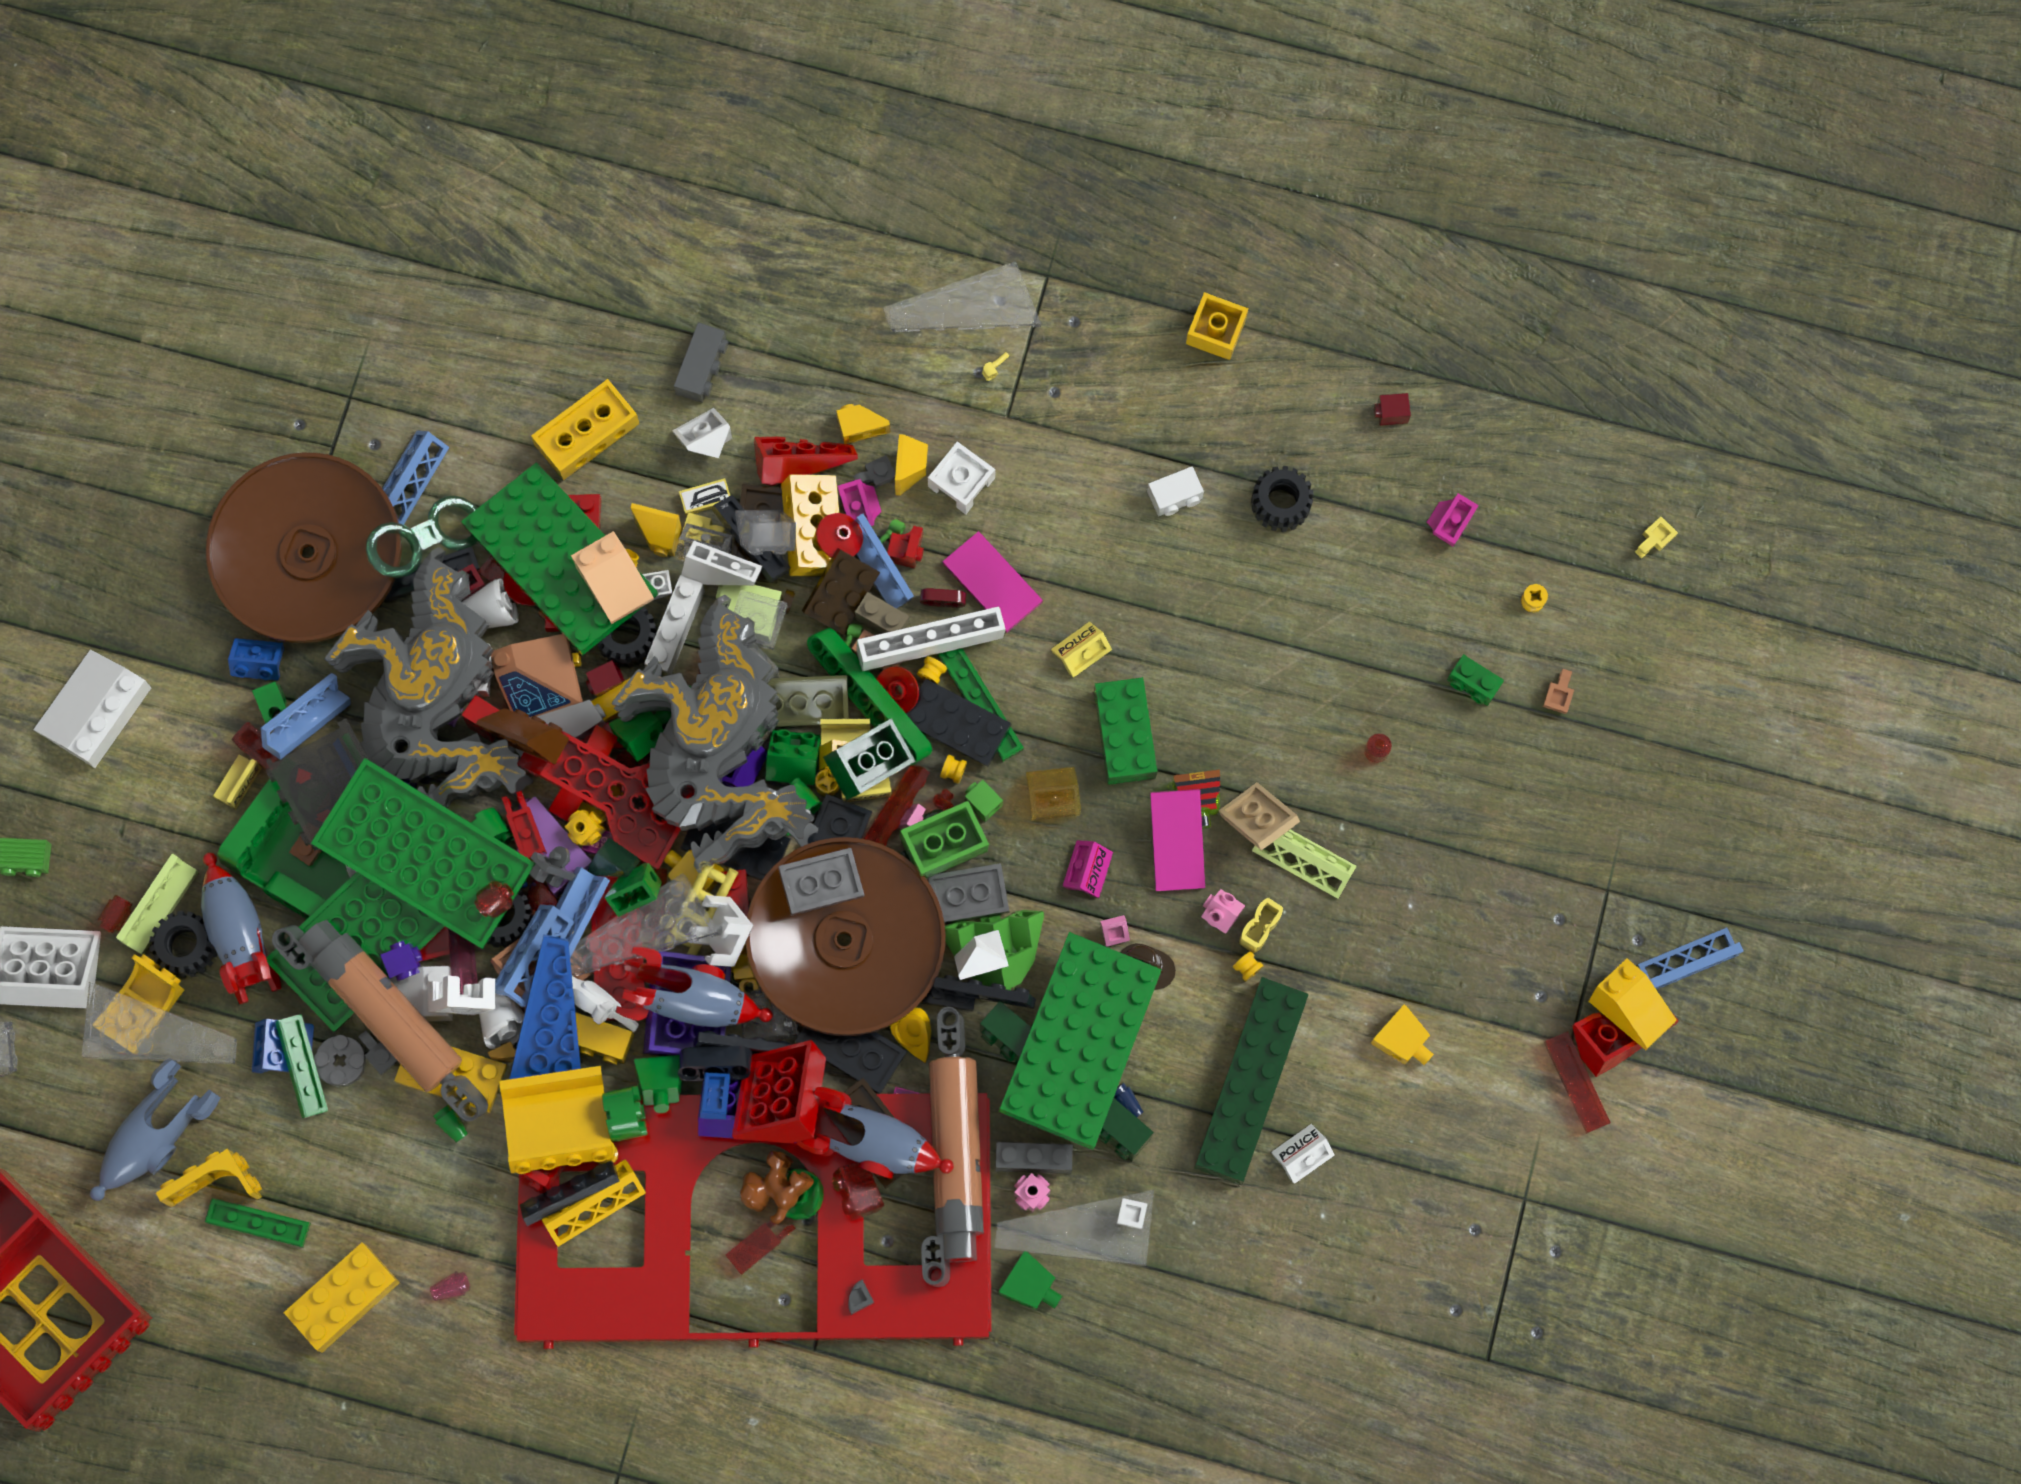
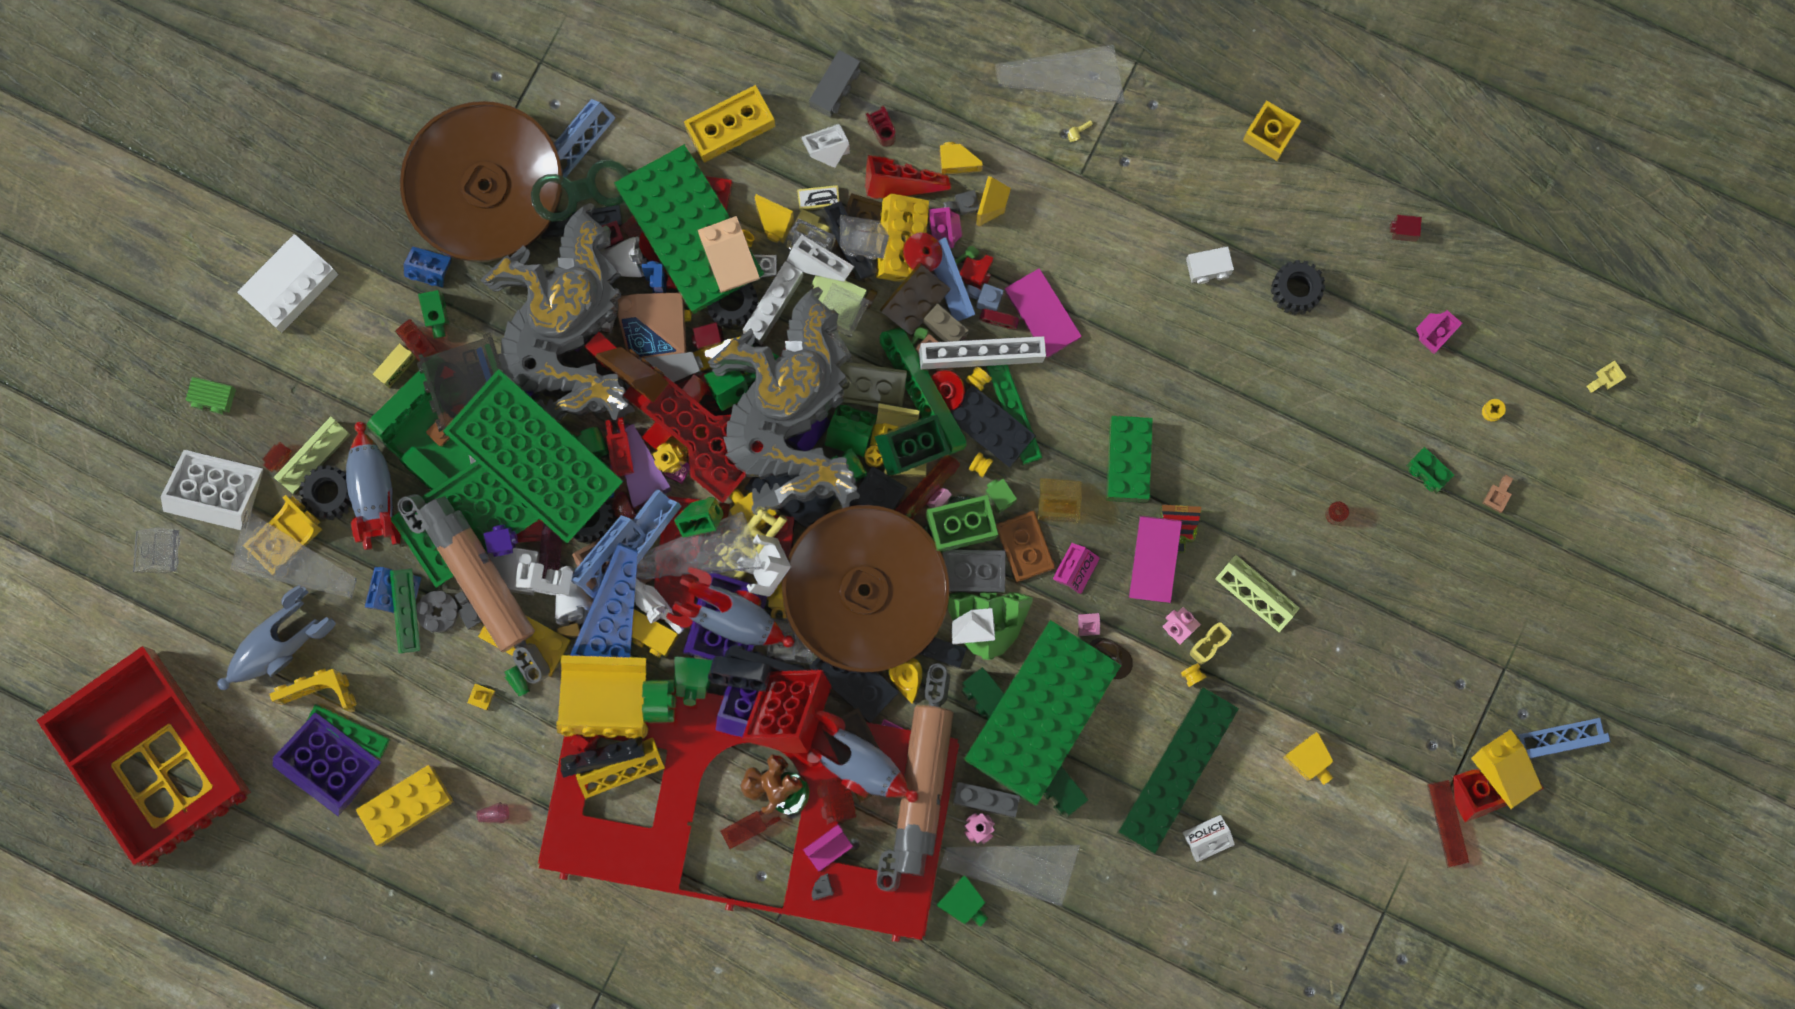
camera: 15 degrees right, 5 degrees up
medium blue fence [261,673,351,760] -> none
clear red head [475,880,514,918] -> none
dark grey hips [529,846,576,888] -> none
clear green slope [587,837,640,877] -> none
blue plate [700,1073,730,1119] -> none
flat silver plate [778,848,864,916] -> none
white panel [928,442,995,514] -> none
clear red arm [933,789,954,812] -> none
black plate [933,975,1036,1009] -> none
light yellow panel [1051,622,1112,678] -> none
dark blue cone [1114,1082,1144,1117] -> none
white plate [1117,1198,1147,1230] -> none
tan plate [1219,782,1300,851] -> none
none -> dark purple slope [273,712,381,817]
none -> yellow tile [467,684,495,711]
none -> blue bracket [642,261,667,294]
none -> dark pink panel [804,825,853,871]
none -> dark red piece [865,106,896,147]
none -> sand blue brick [966,283,1004,311]
none -> dark orange tile [996,511,1055,583]

